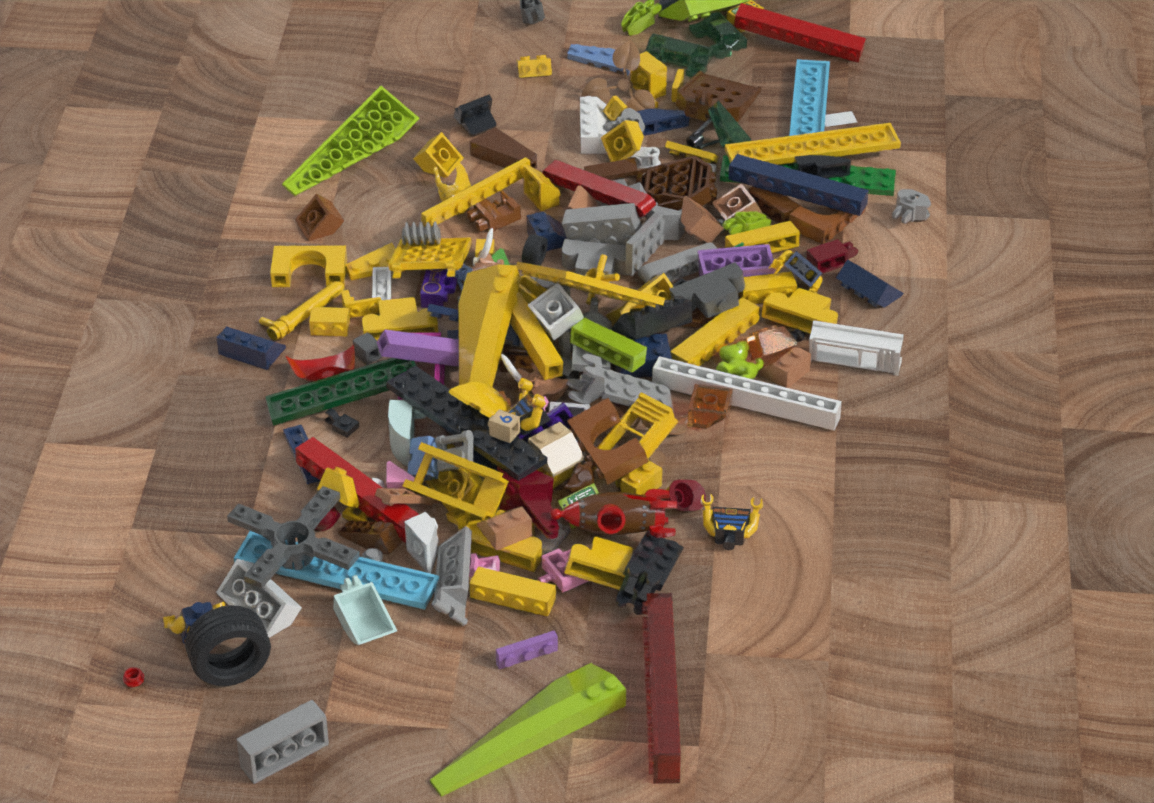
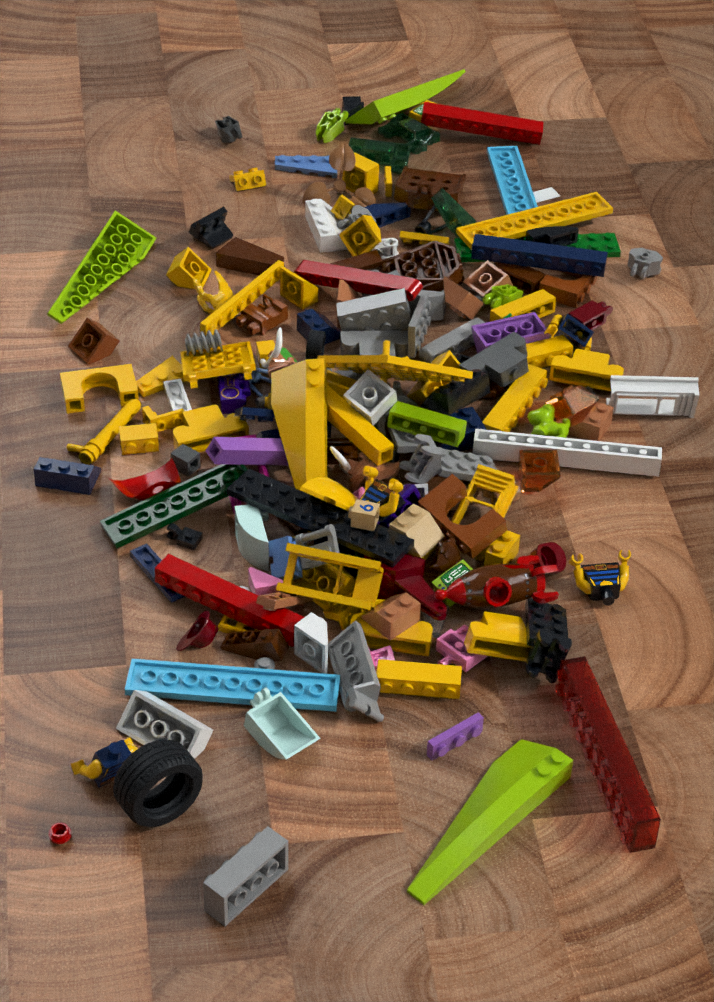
camera: 15 degrees left, 0 degrees up
dark grey piece [227,486,360,589] -> none
yellow slope [317,467,359,508] -> none
dark blue slope [836,259,904,308] -> none

